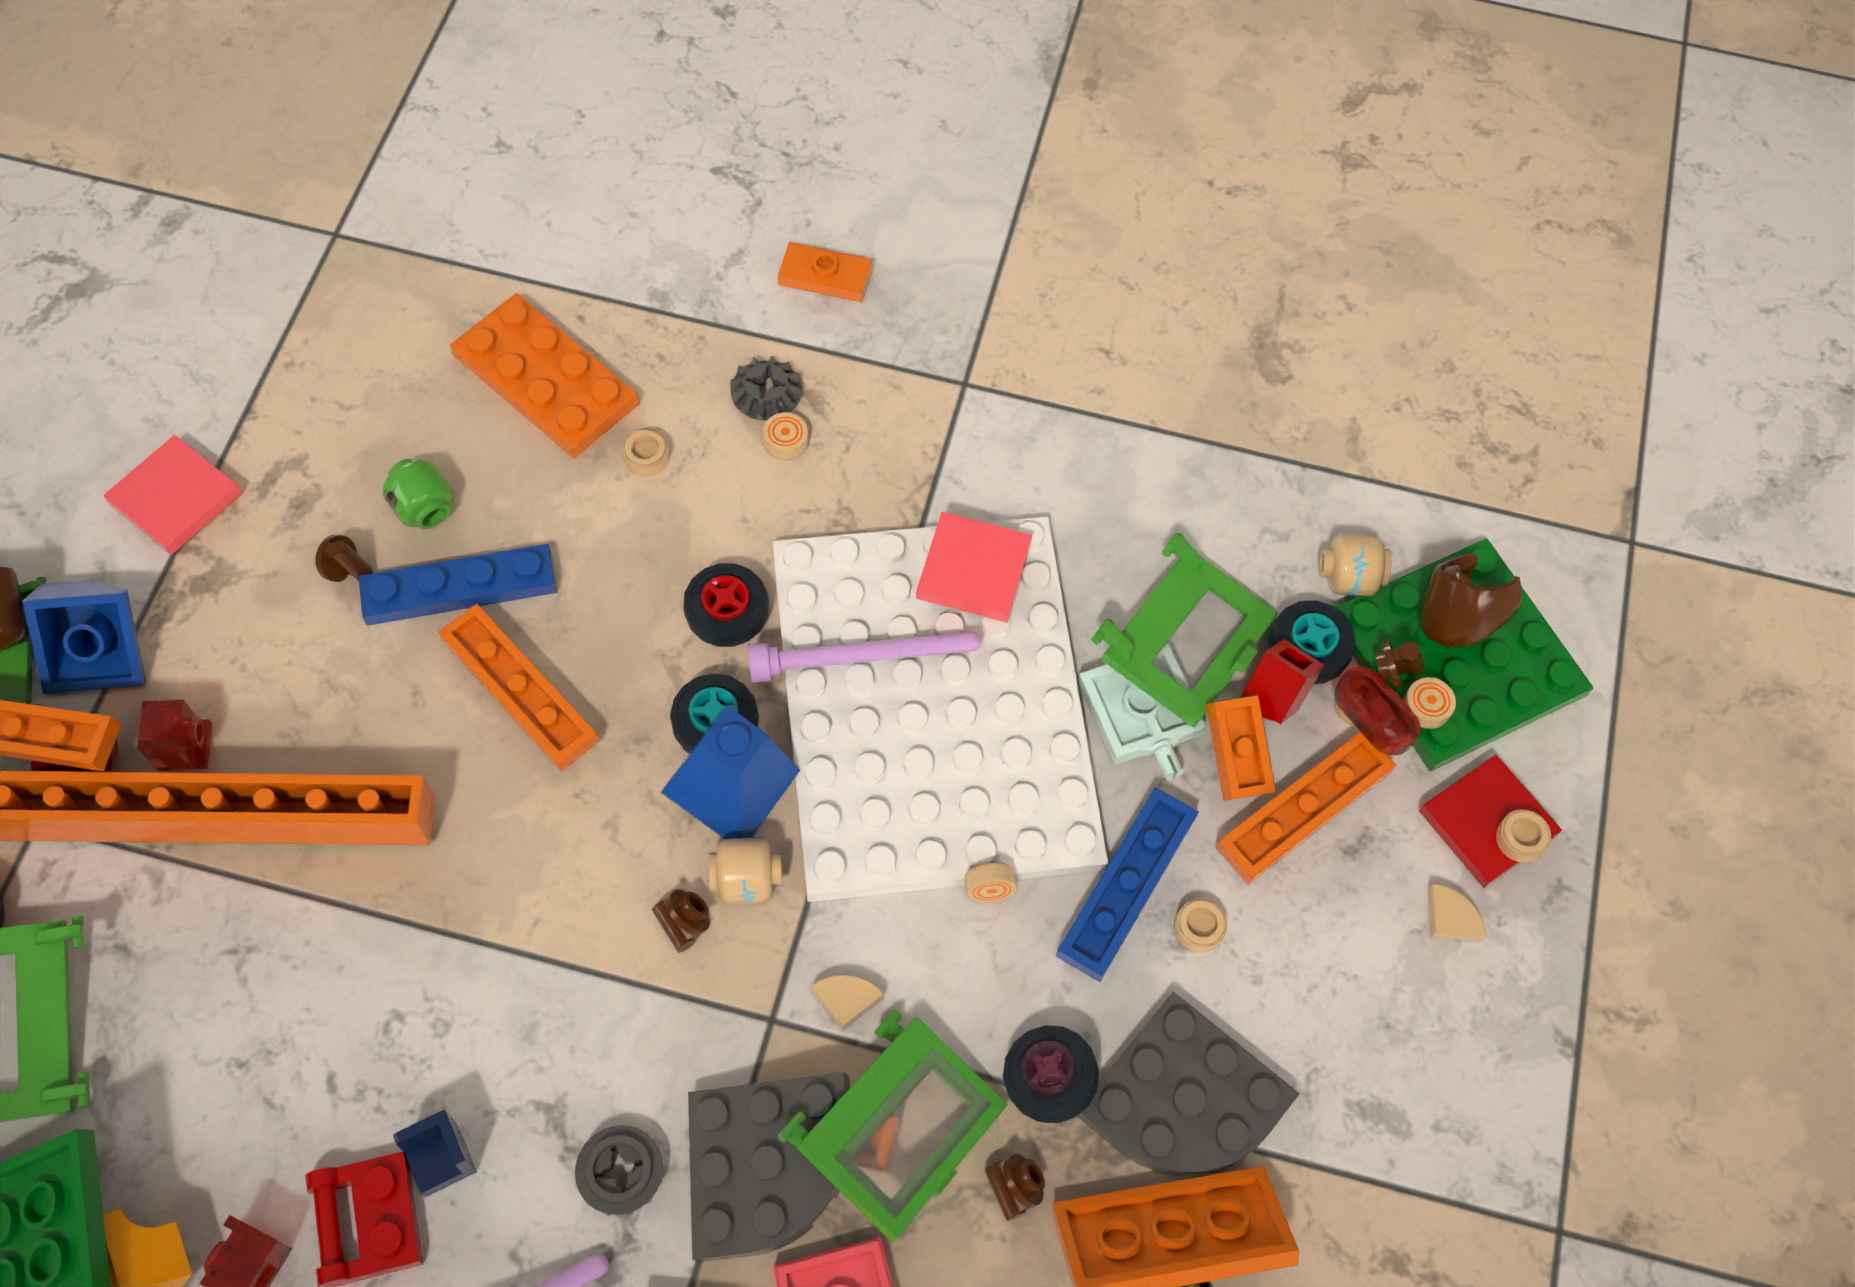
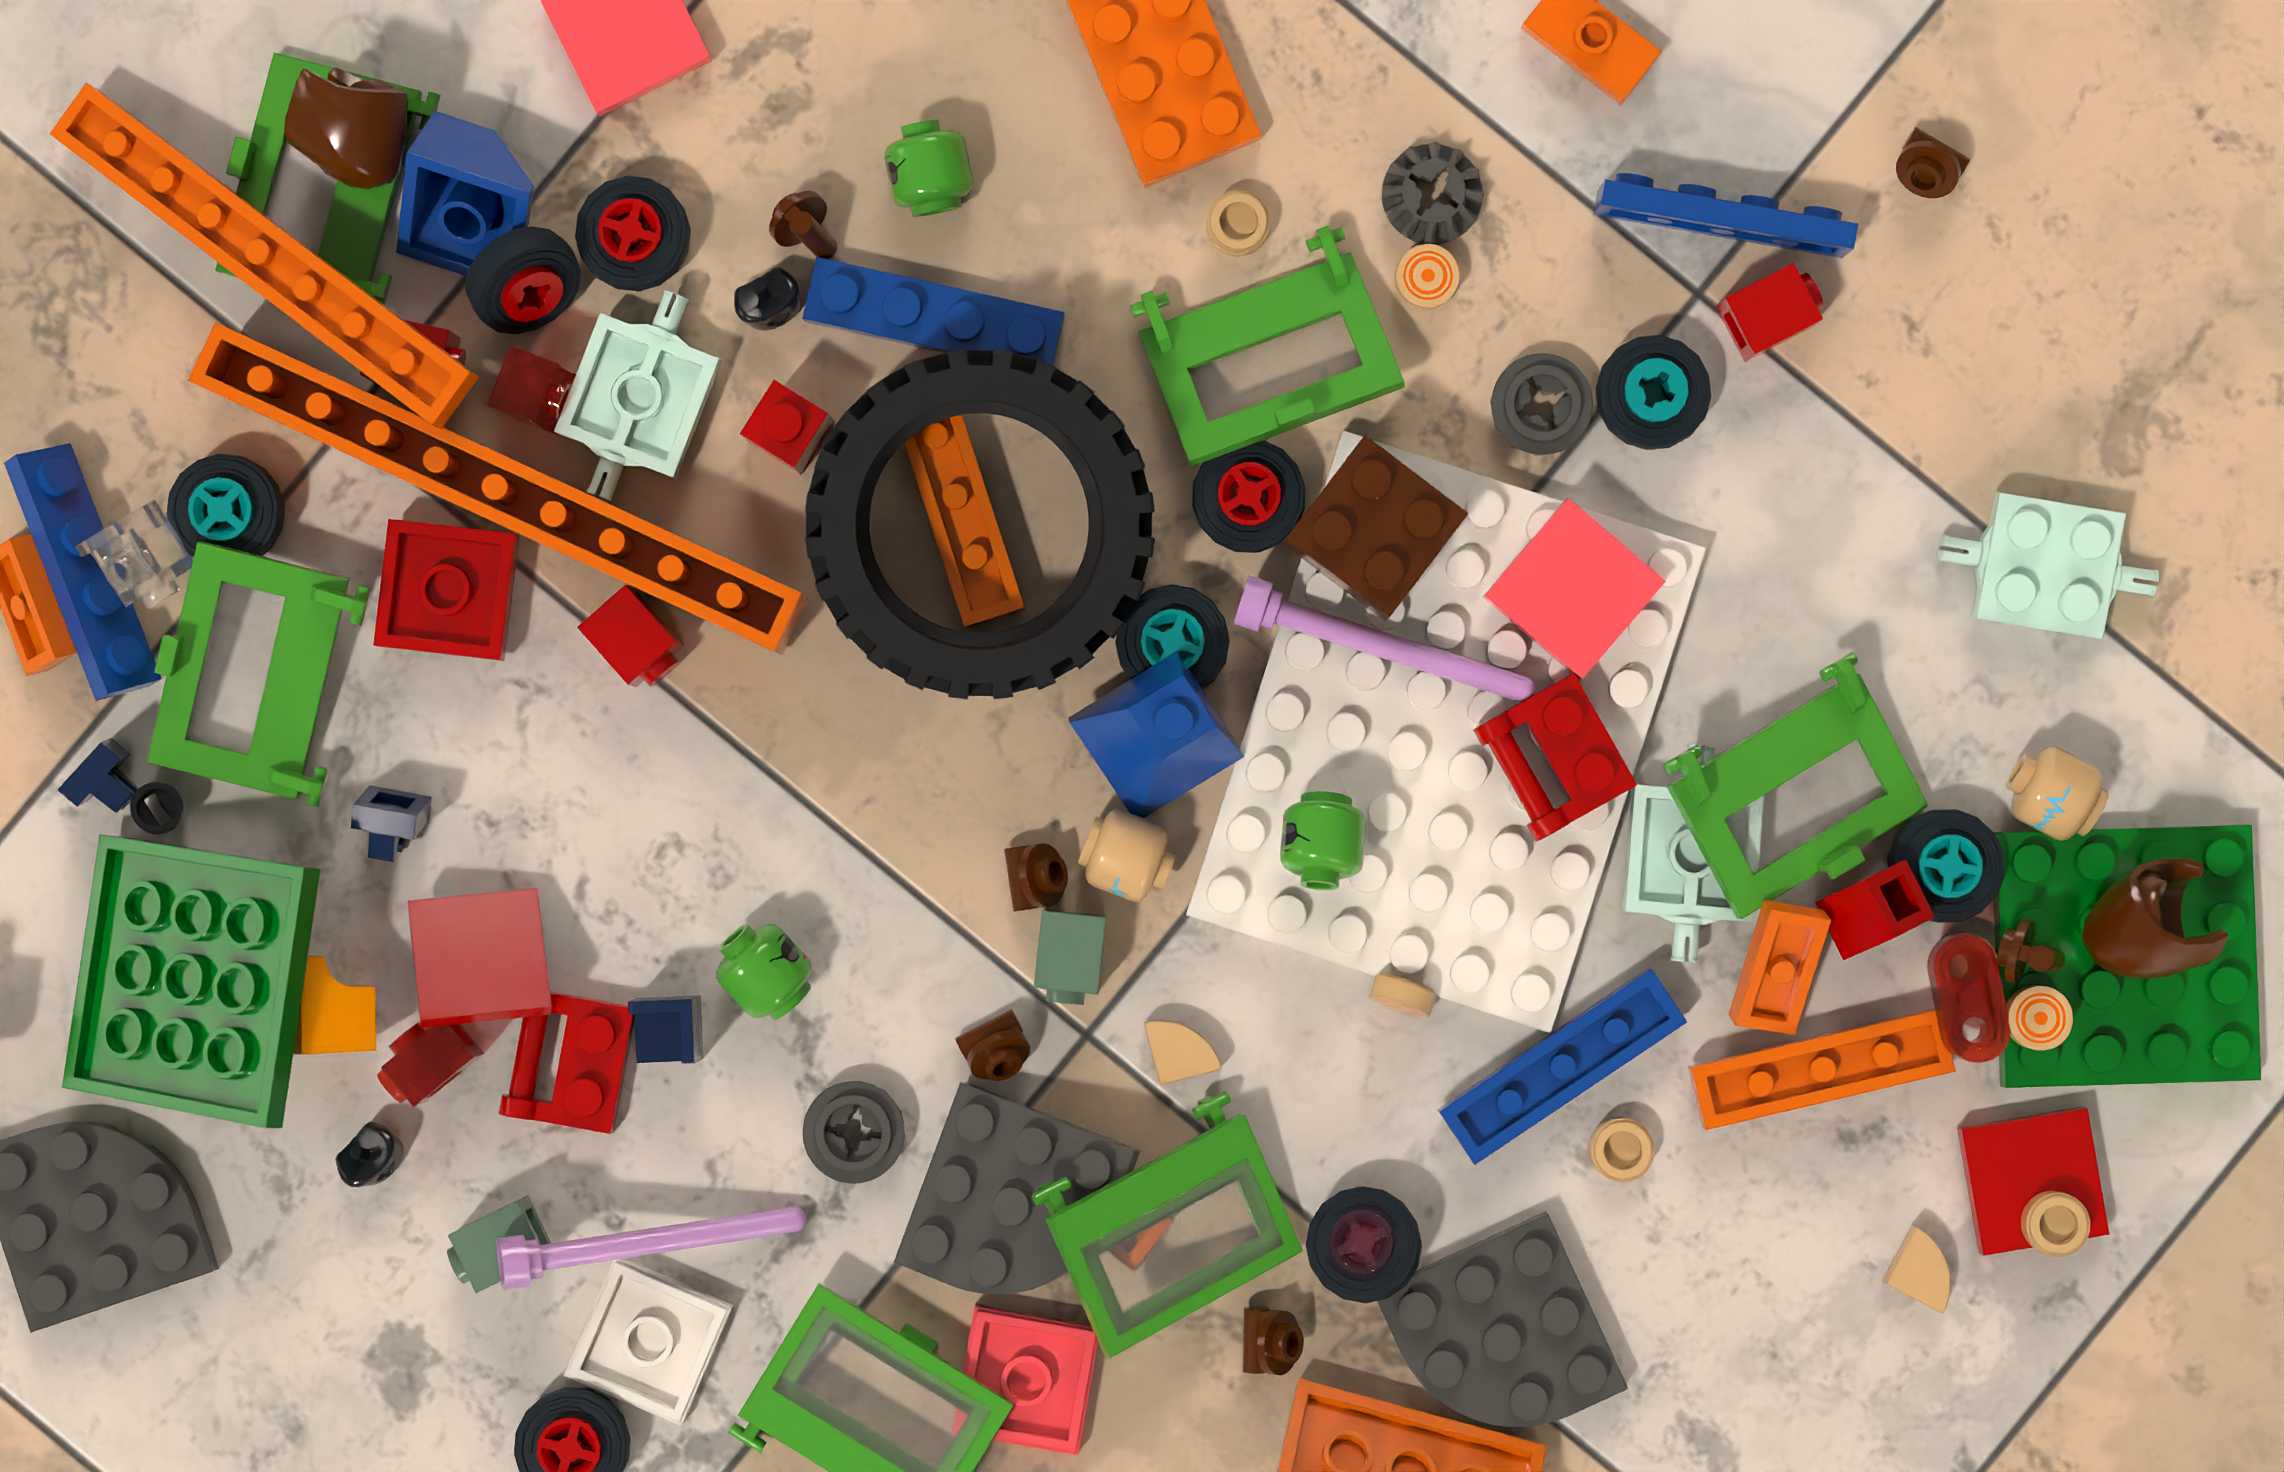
camera: 30 degrees right, 25 degrees up
none -> dark blue tile [351,785,432,863]
none -> red plate [373,519,519,661]
none -> tile [408,888,552,1028]
none -> black wheel [465,226,581,335]
none -> light aqua plate [554,290,722,502]
none -> black wheel [575,176,691,292]
none -> red brick [577,585,684,687]
none -> bright green head [716,924,811,1020]
none -> black piece [734,267,801,331]
none -> red brick [740,380,835,475]
none -> black tyre [805,349,1155,700]
none -> reddish brown plate [955,1009,1030,1081]
none -> sand green brick [1033,909,1107,1005]
none -> bright green piece [1130,226,1405,467]
none -> bright green head [1280,791,1366,890]
none -> reddish brown brick [1283,435,1469,621]
none -> red plate [1473,673,1637,842]
none -> dark grey gear [1490,353,1593,456]
none -> blue plate [1593,173,1858,258]
none -> black wheel [1595,335,1711,450]
none -> red brick [1716,262,1824,362]
none -> reddish brown plate [1896,127,1970,198]
none -> light aqua plate [1938,492,2159,639]

